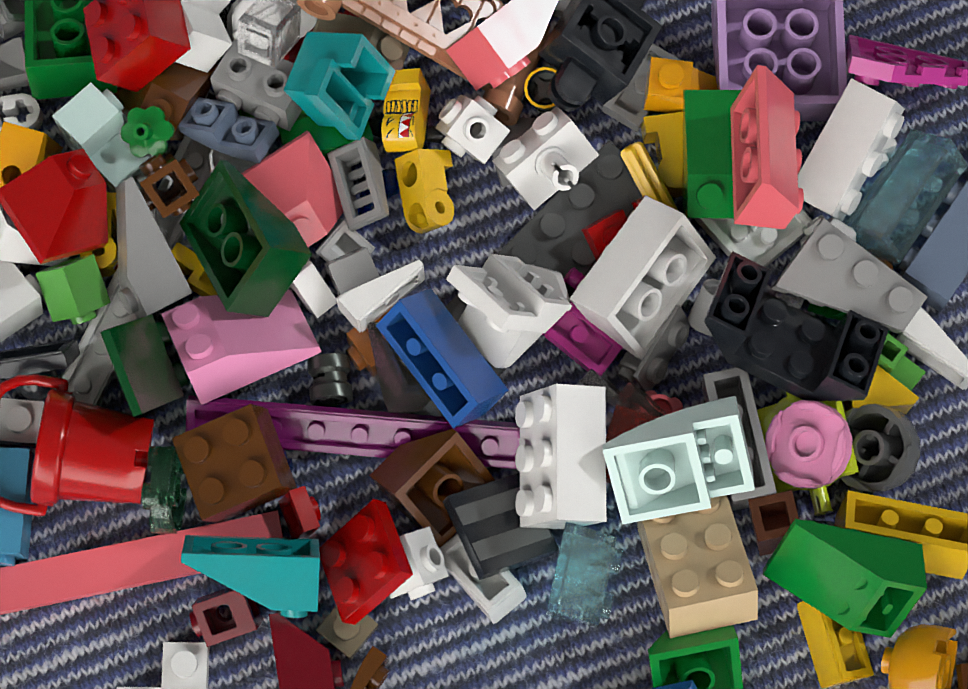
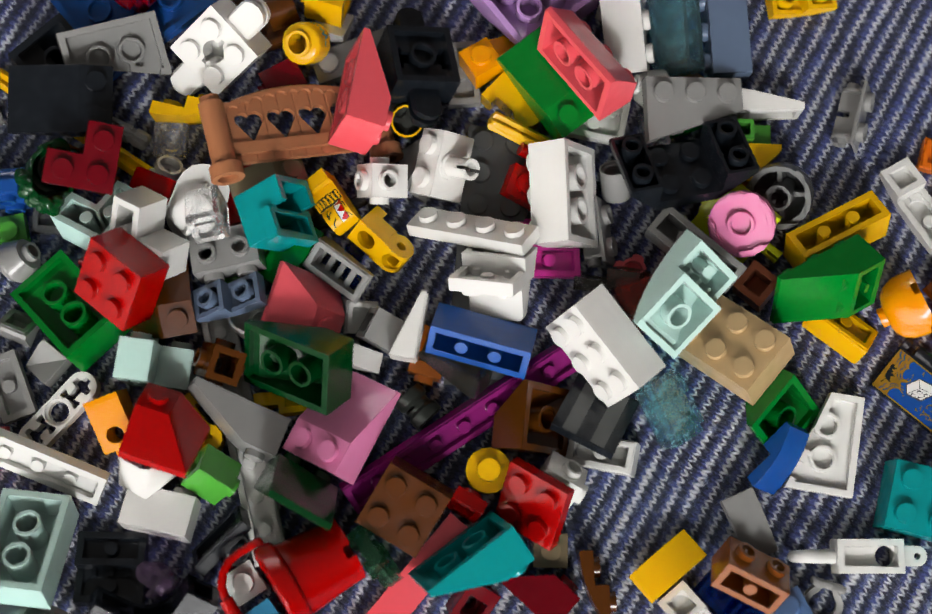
camera: 40 degrees left, 5 degrees up
green plant [120,106,174,158] -> none
none -> white plate [406,207,540,257]
none -> yellow piece [465,447,510,494]

